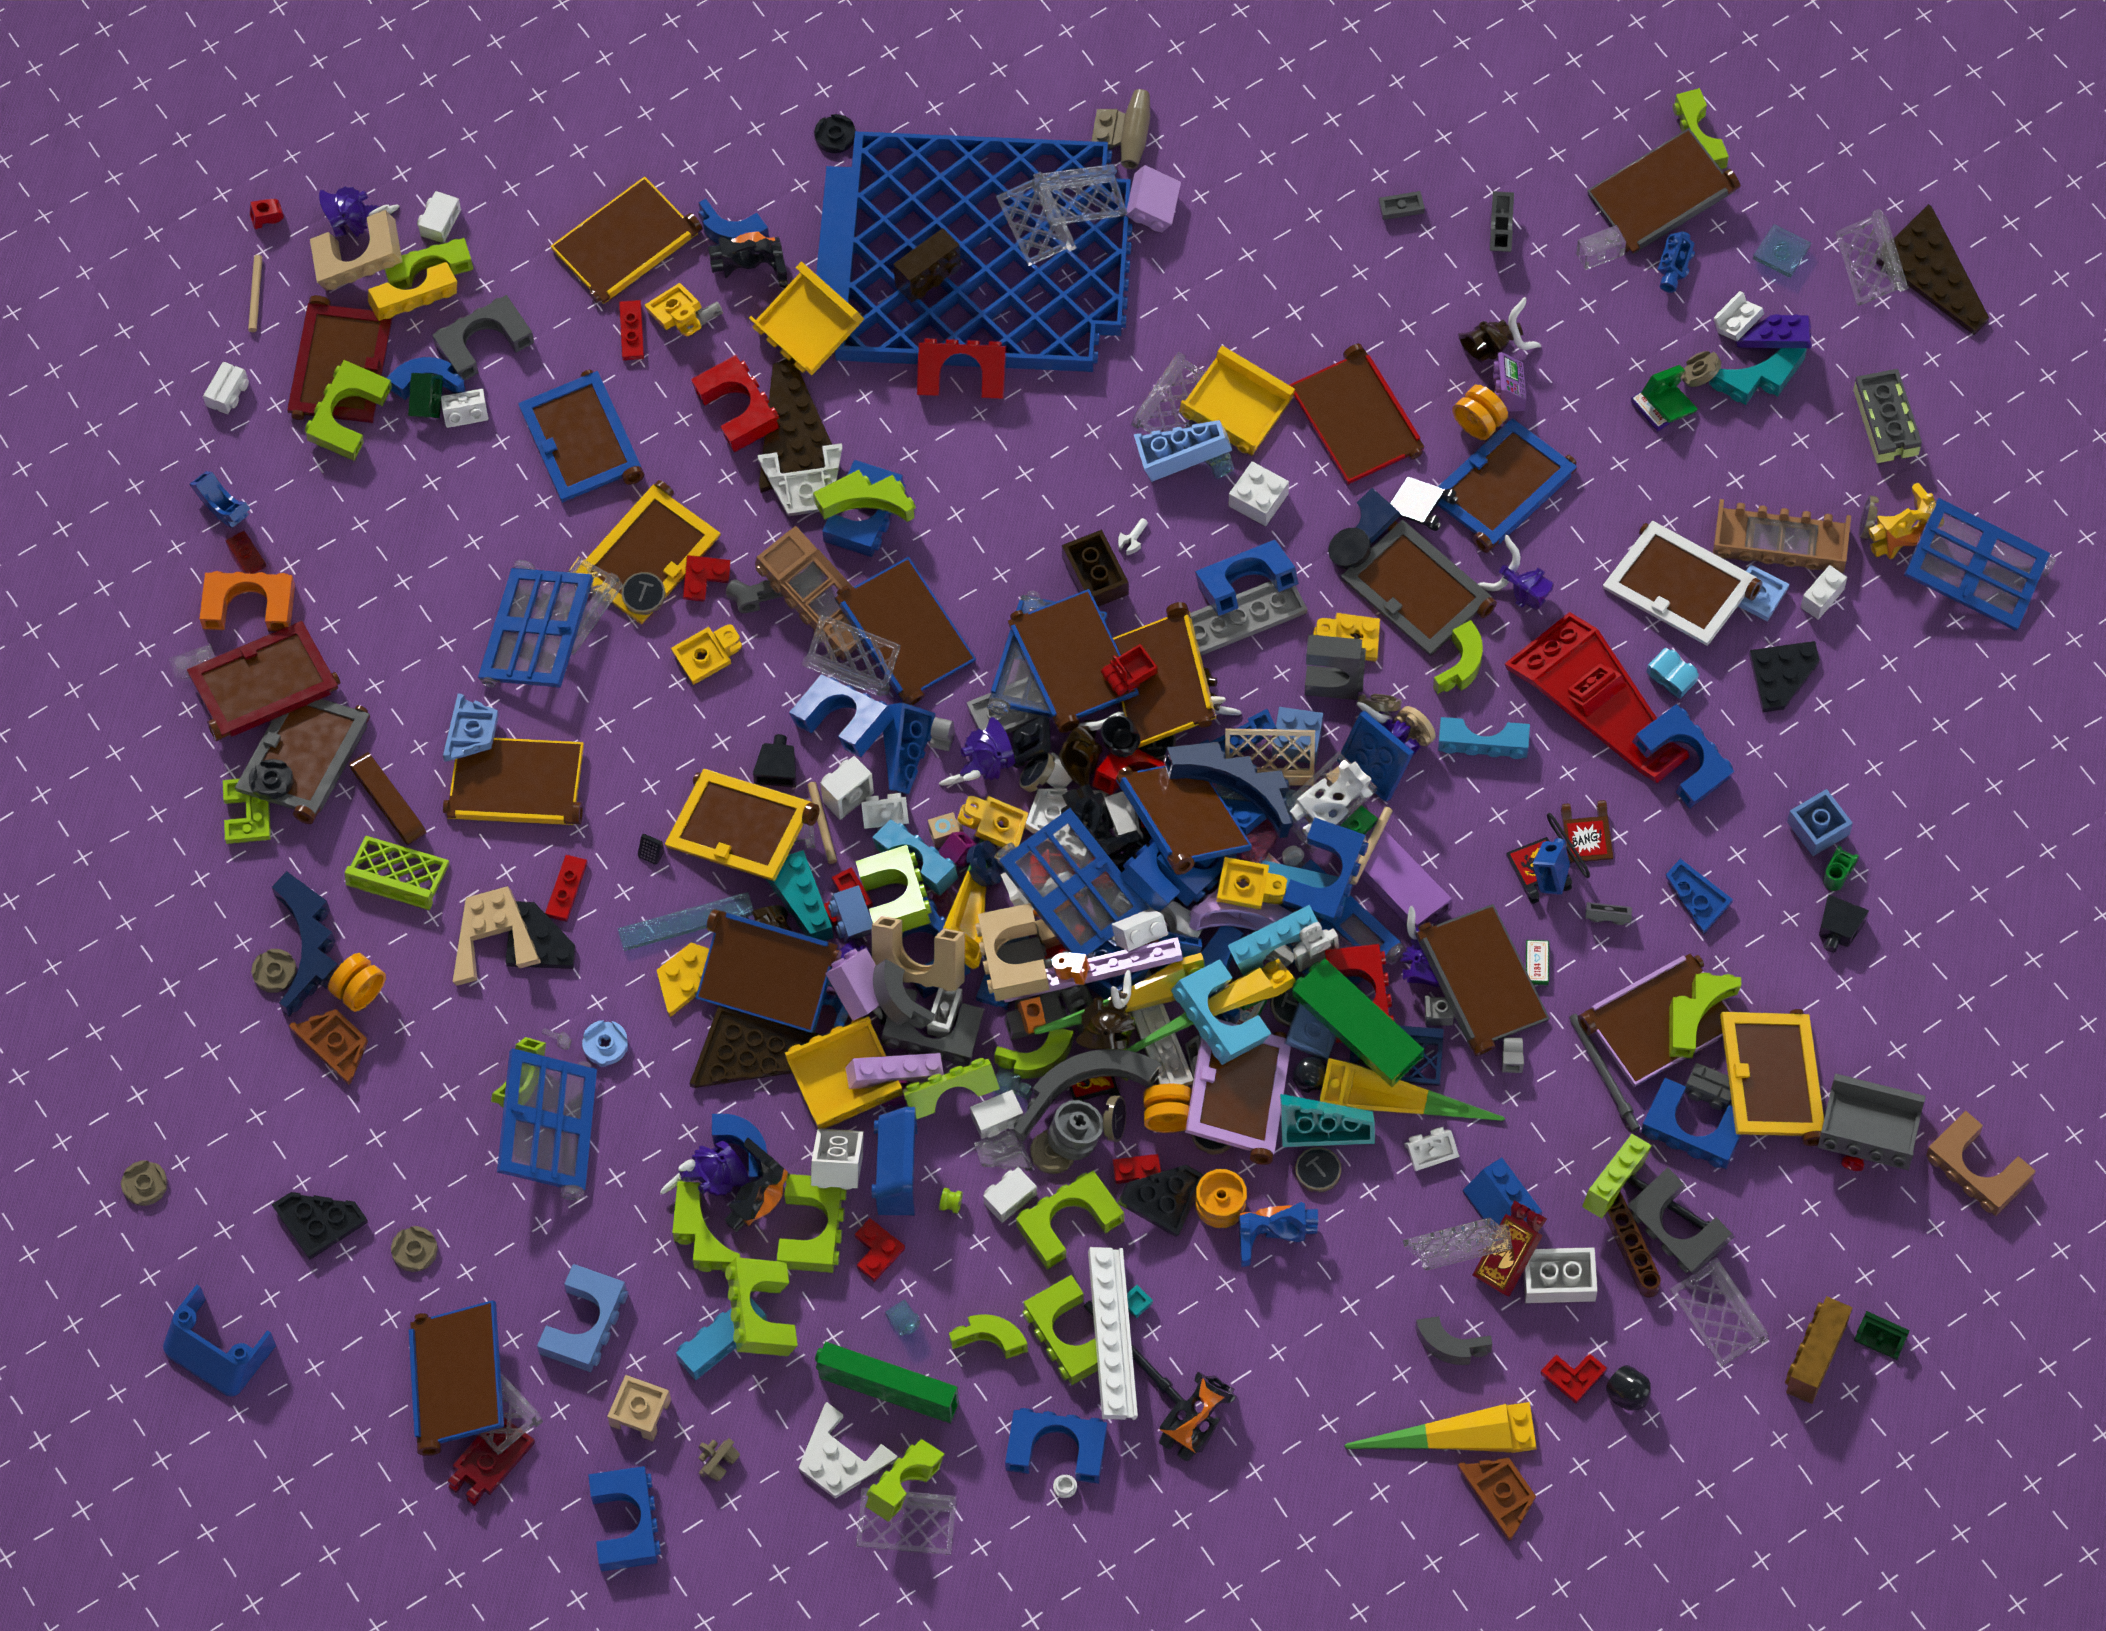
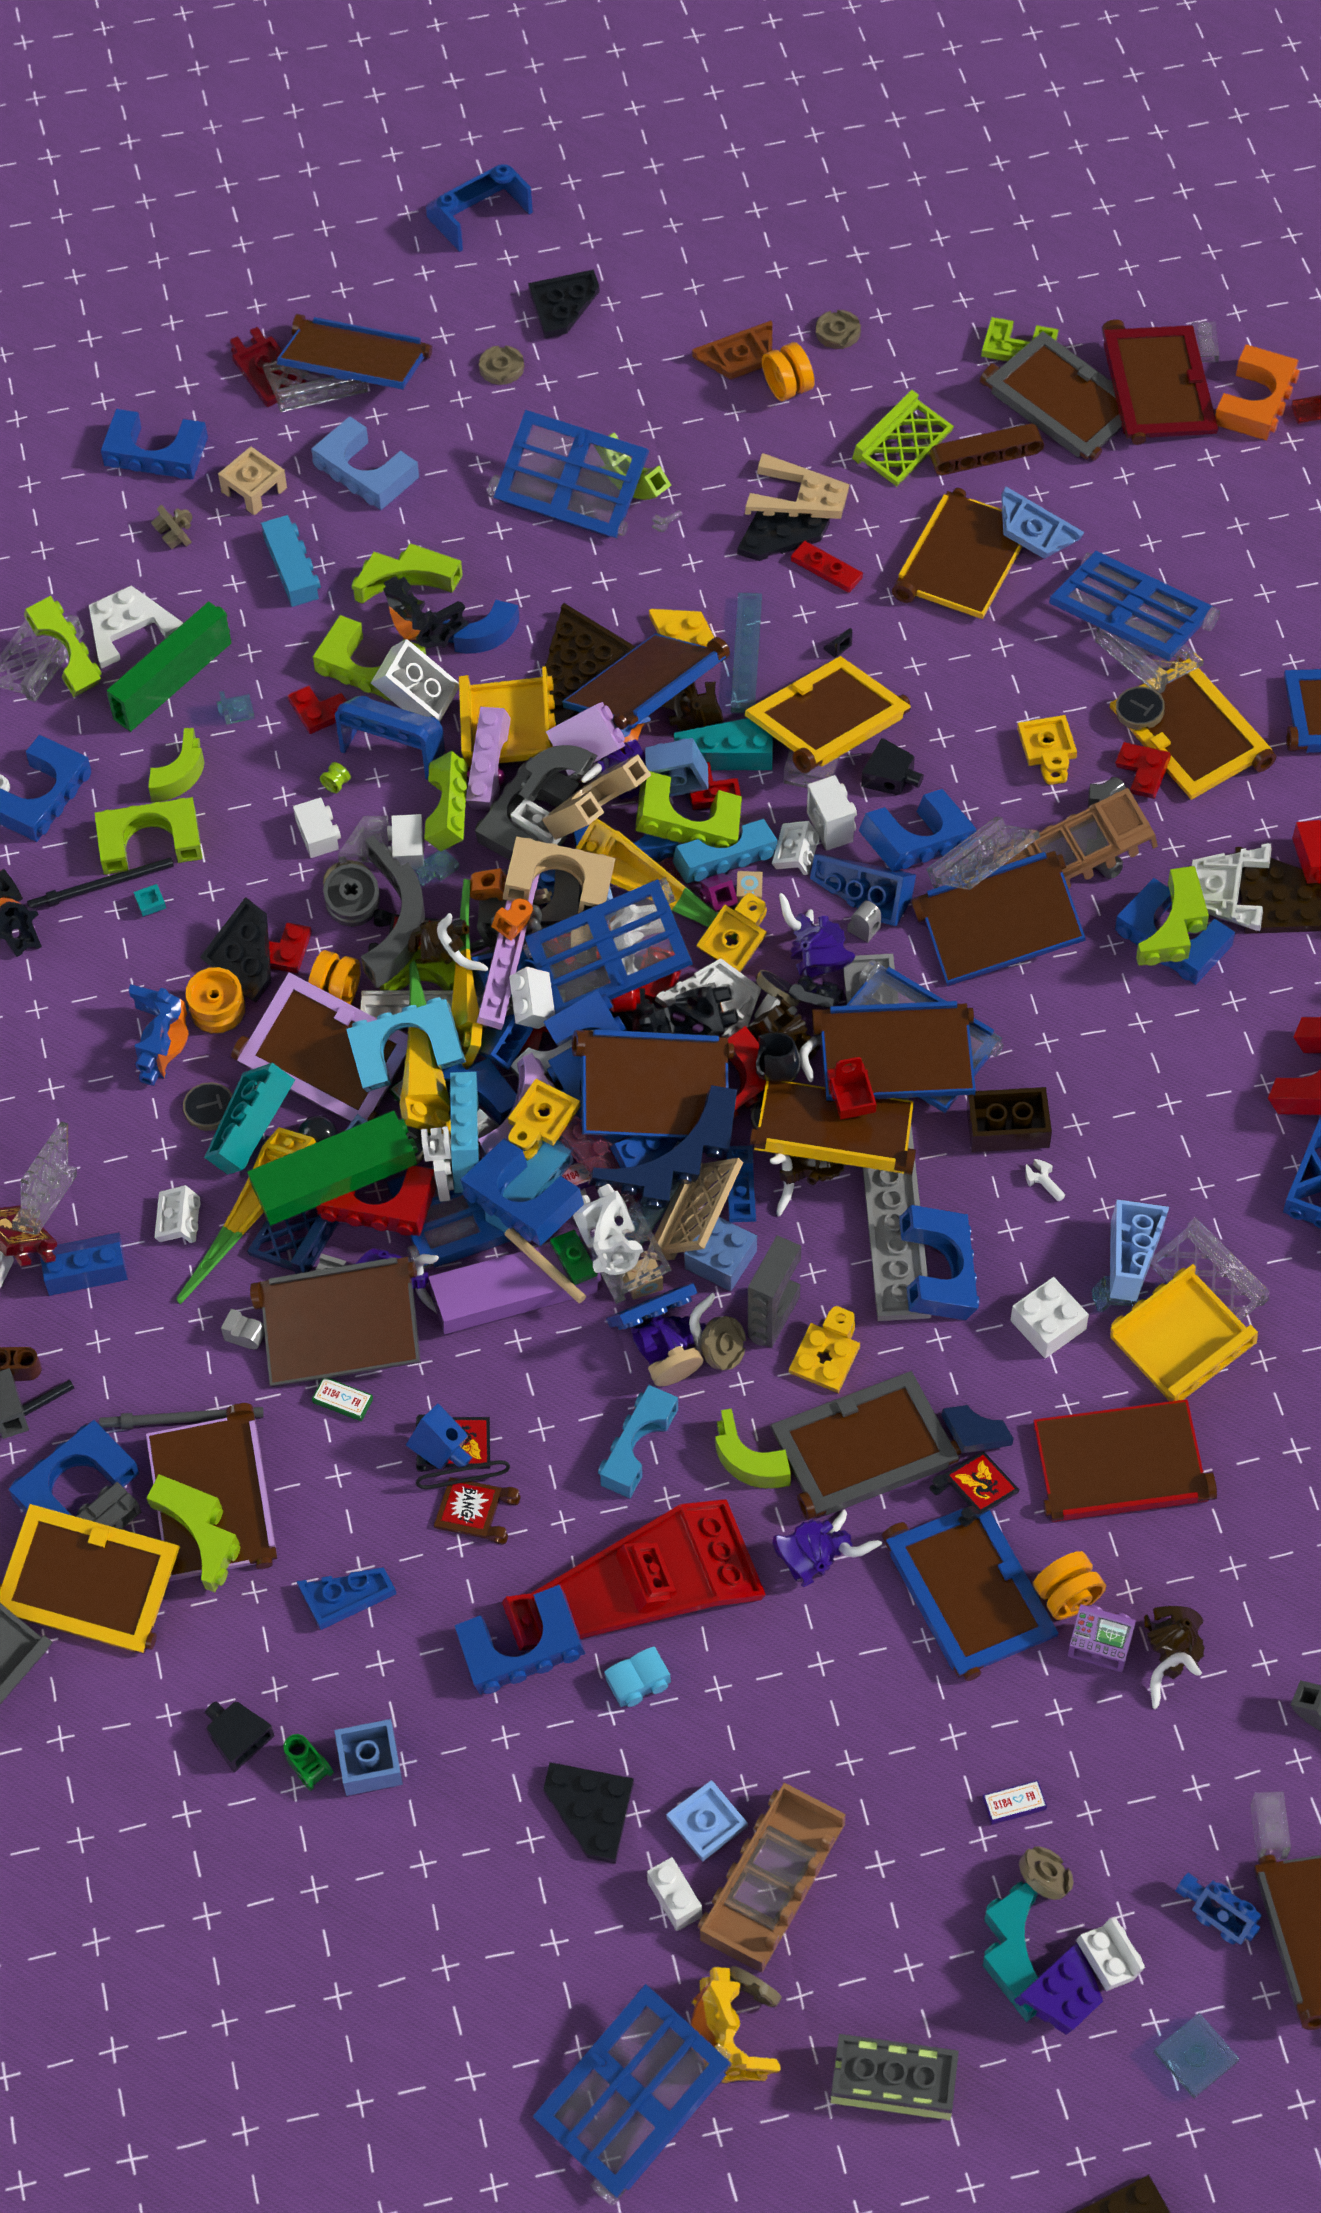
camera: 110 degrees right, 5 degrees down
dark tan tile [121,1160,168,1206] -> none
black tile [249,759,294,800] -> none
dark blue arch [272,871,339,1017] -> none
light blue plate [582,1020,628,1067] -> none
dark purple helmet [660,1141,750,1196] -> none
lime arch [725,1257,798,1356] -> none
tan bar [808,782,837,864] -> none
dark blue plate [966,840,1004,887] -> none
lime arch [994,1028,1074,1079] -> none
lime arch [1016,1170,1124,1270] -> none
white plate [1088,1247,1138,1420] -> none
tile [1103,1096,1126,1142] -> none
black tile [1328,528,1371,569] -> none
lime arch [1582,1134,1652,1219] -> none
dark grey plate [1585,902,1632,925] -> none
door [1603,520,1763,646] -> none
green bracket [1641,365,1697,423] -> none
clear fence [1835,209,1909,306] -> none

